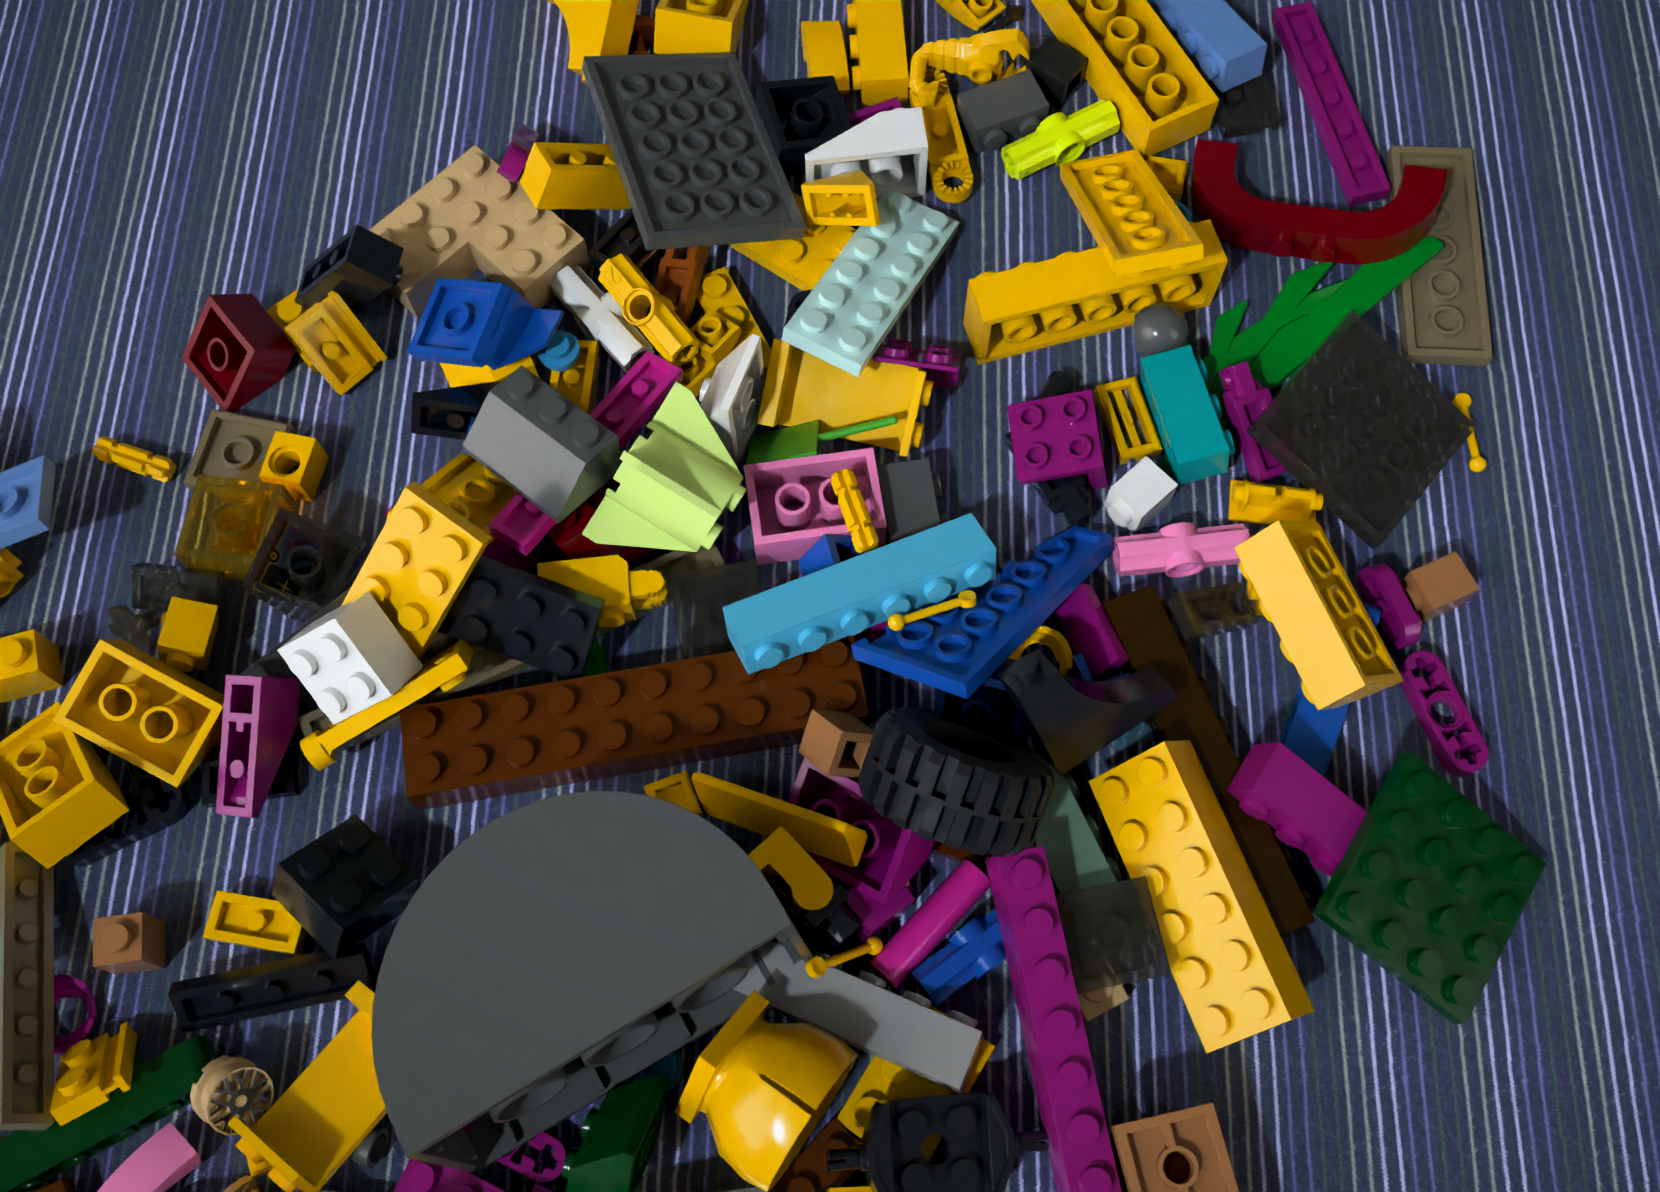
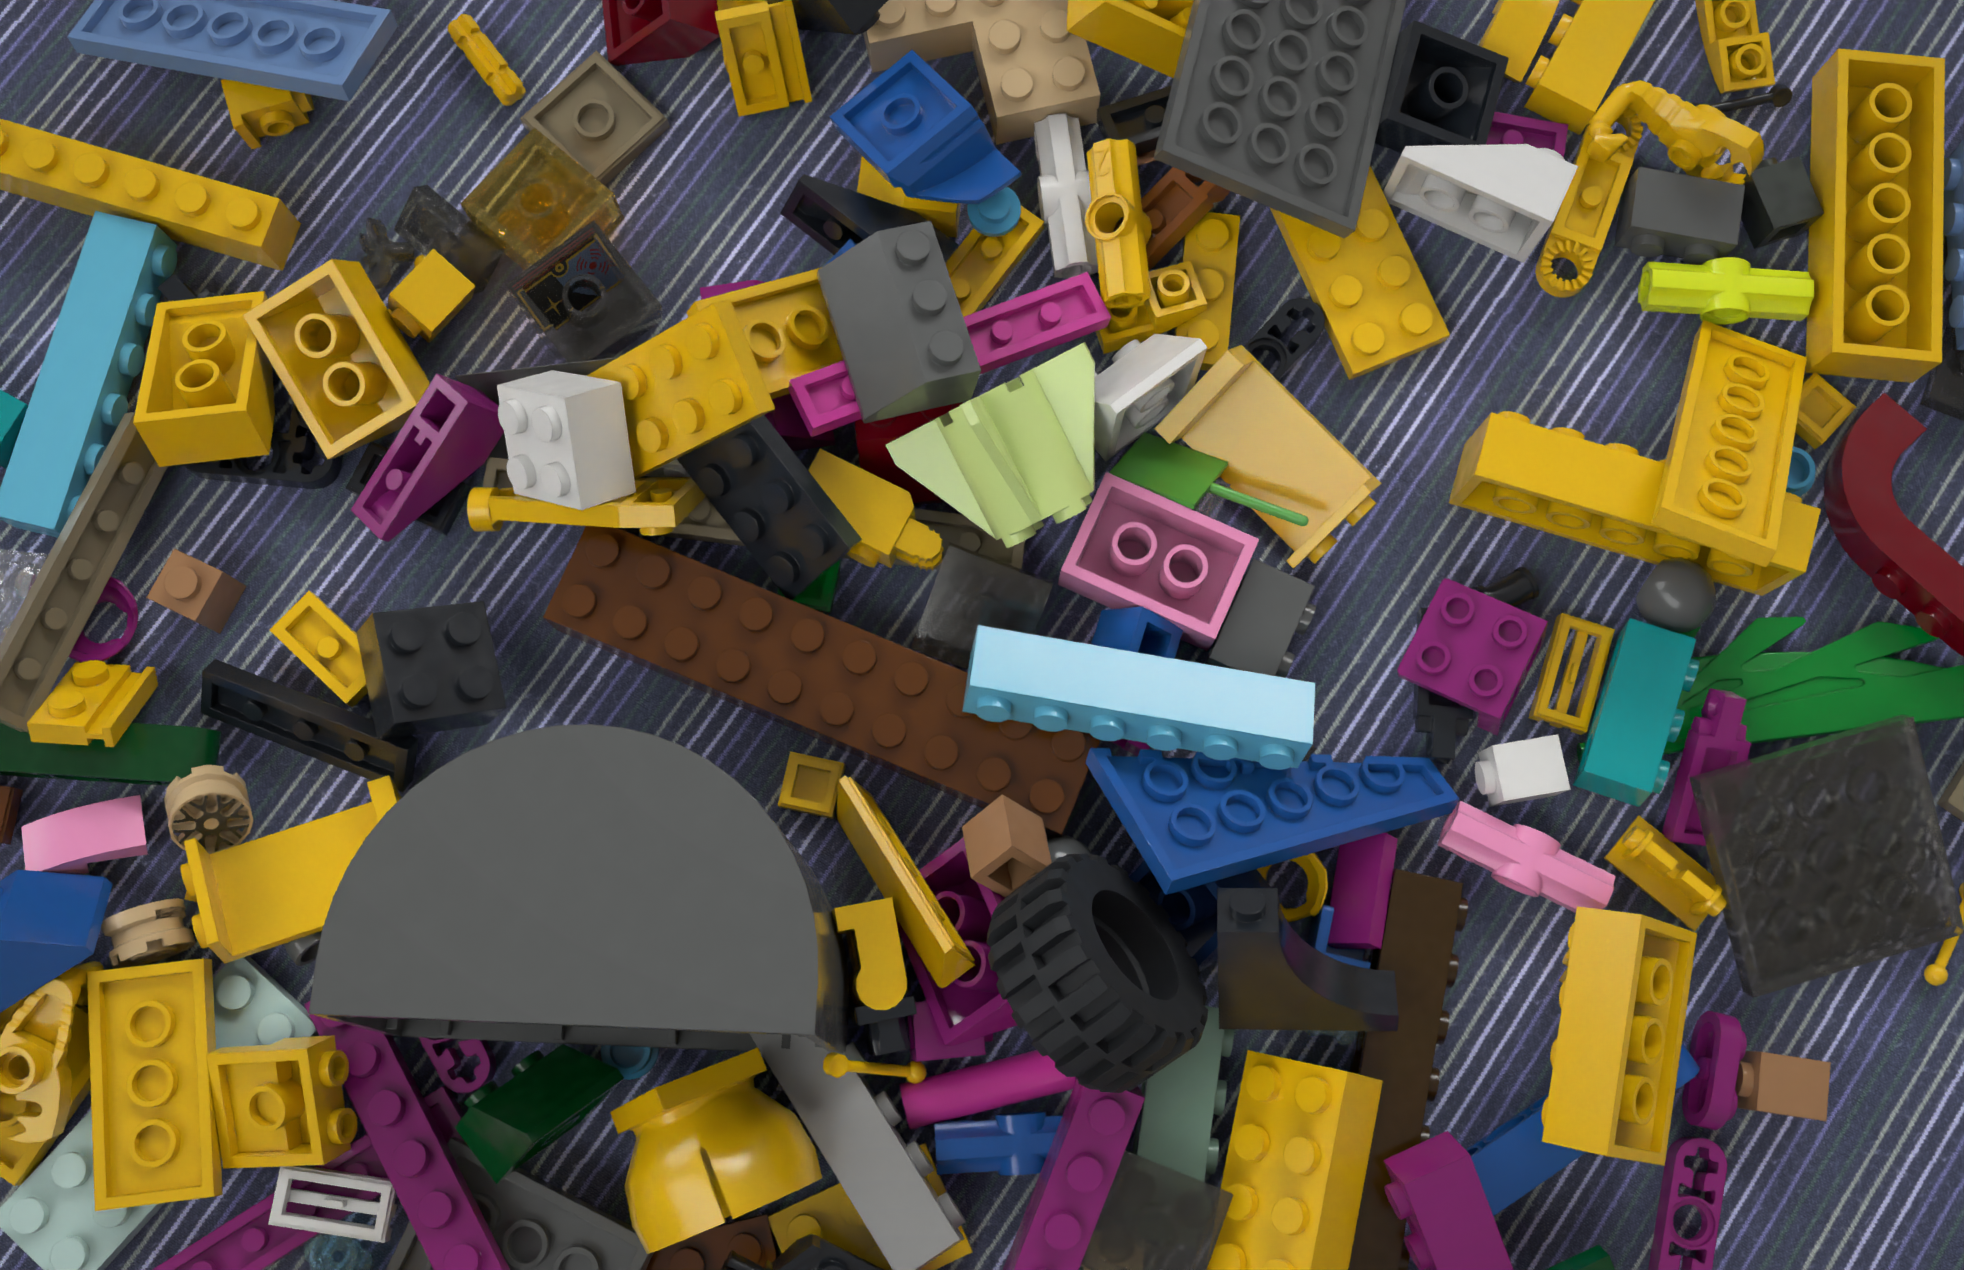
camera: 30 degrees right, 10 degrees up
yellow brick [259,430,329,503] -> none
light aqua plate [781,189,959,377] -> none
yellow slope [801,170,880,226] -> none
yellow axle [831,469,879,554] -> none
magenta hinge [873,339,961,390] -> none
yellow hinge [887,590,977,631] -> none
clear smoke plate [1167,582,1260,641] -> none

